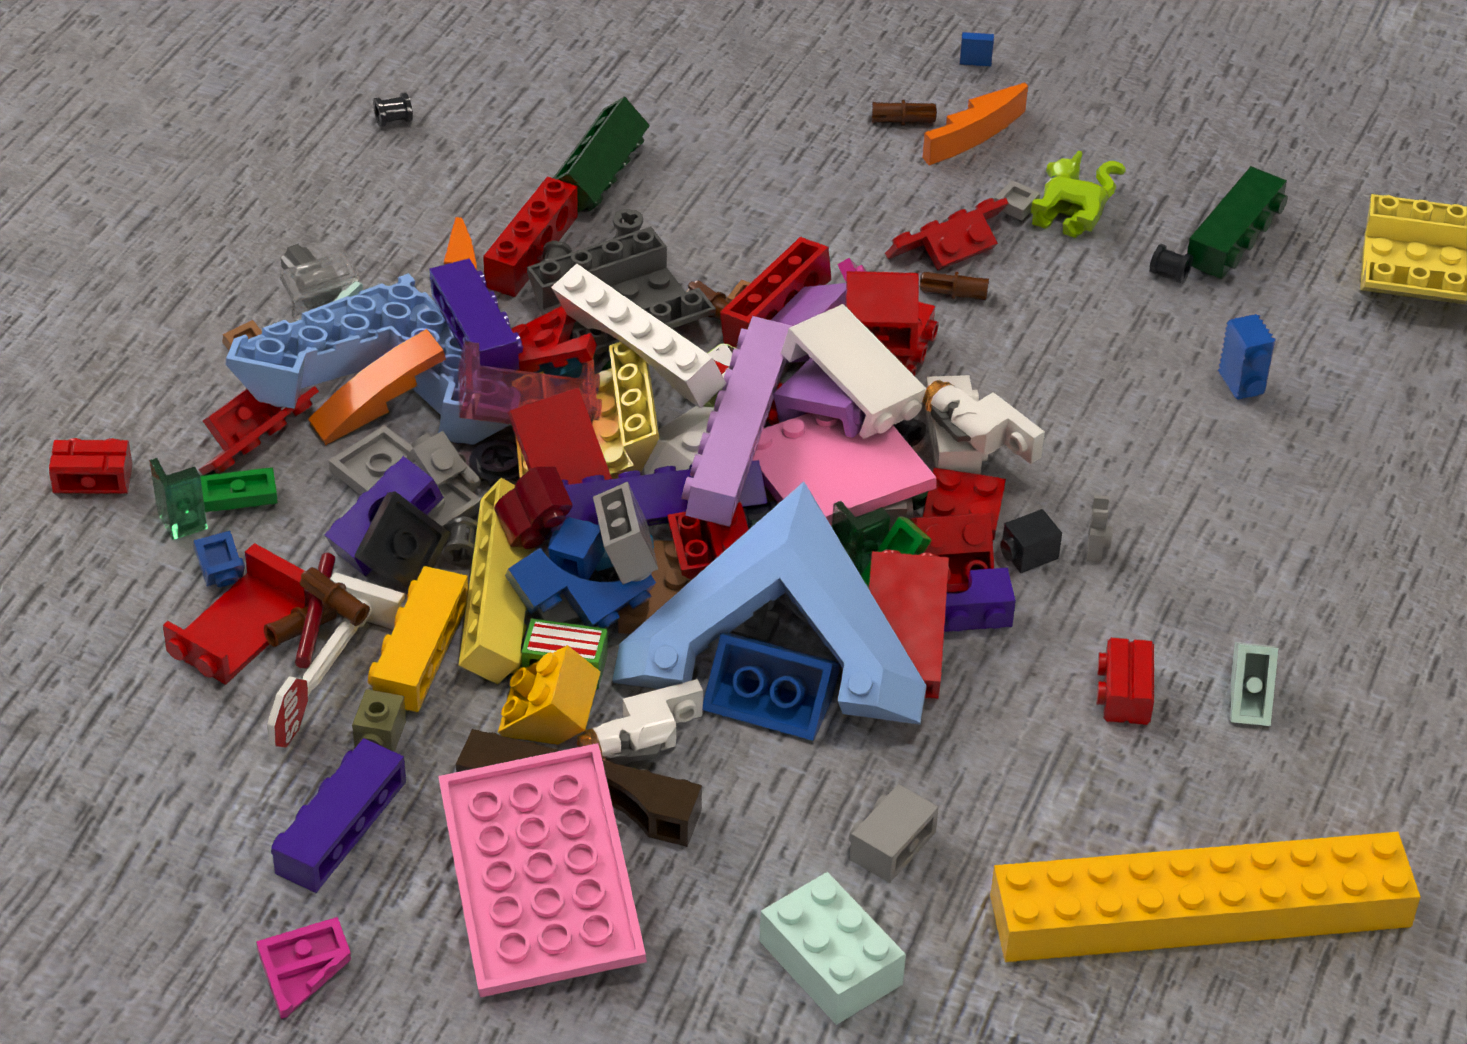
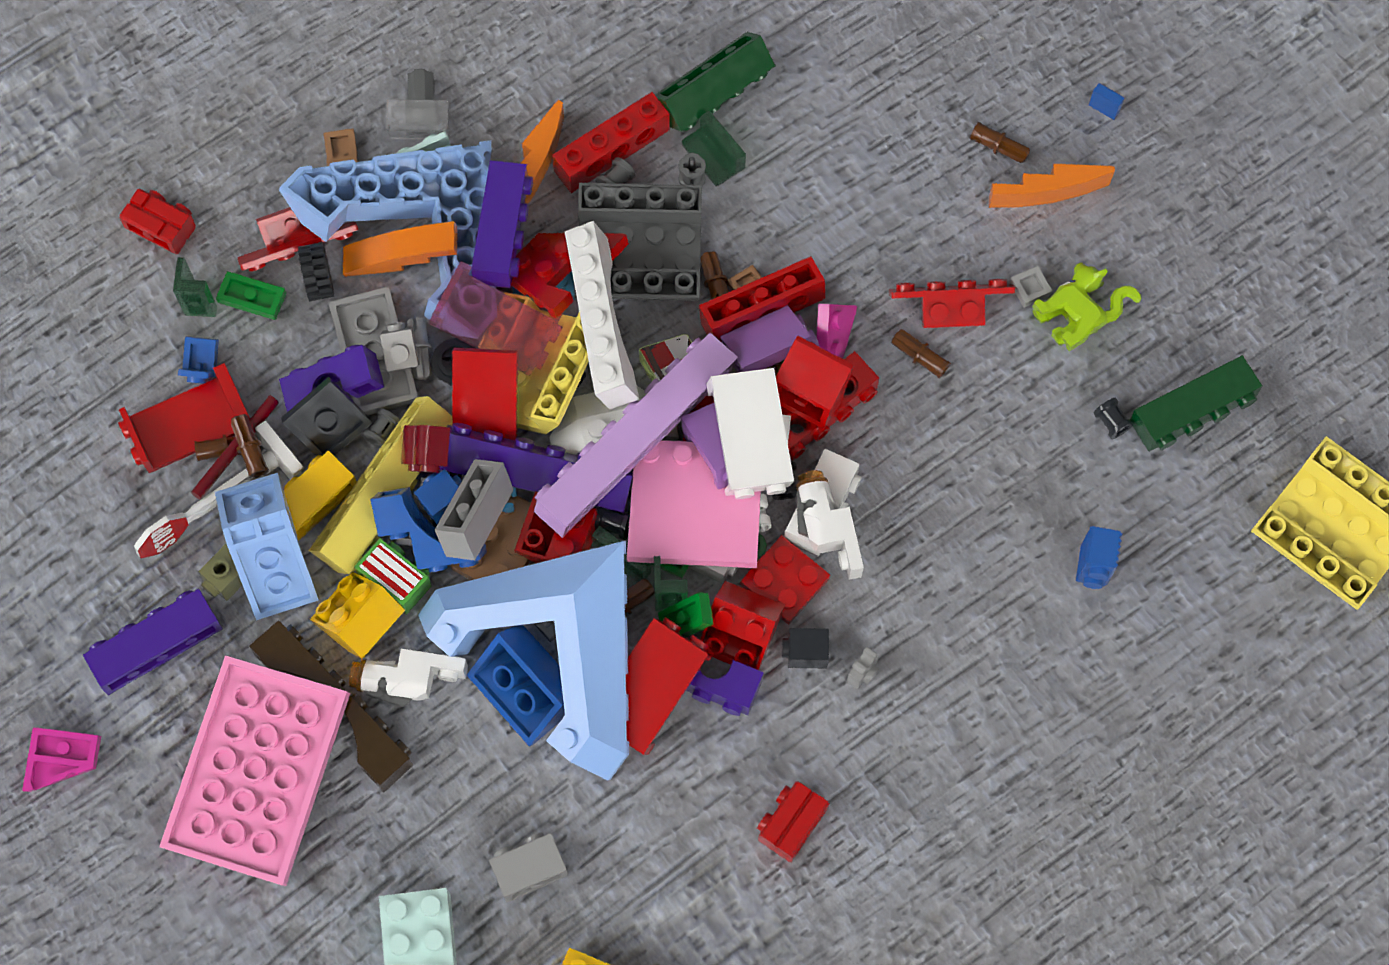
camera: 30 degrees right, 25 degrees up
light aqua slope [1231,642,1278,726] -> none
none -> light blue bracket [215,473,319,620]
none -> black tyre [298,242,334,302]
none -> clear green panel [682,110,746,186]

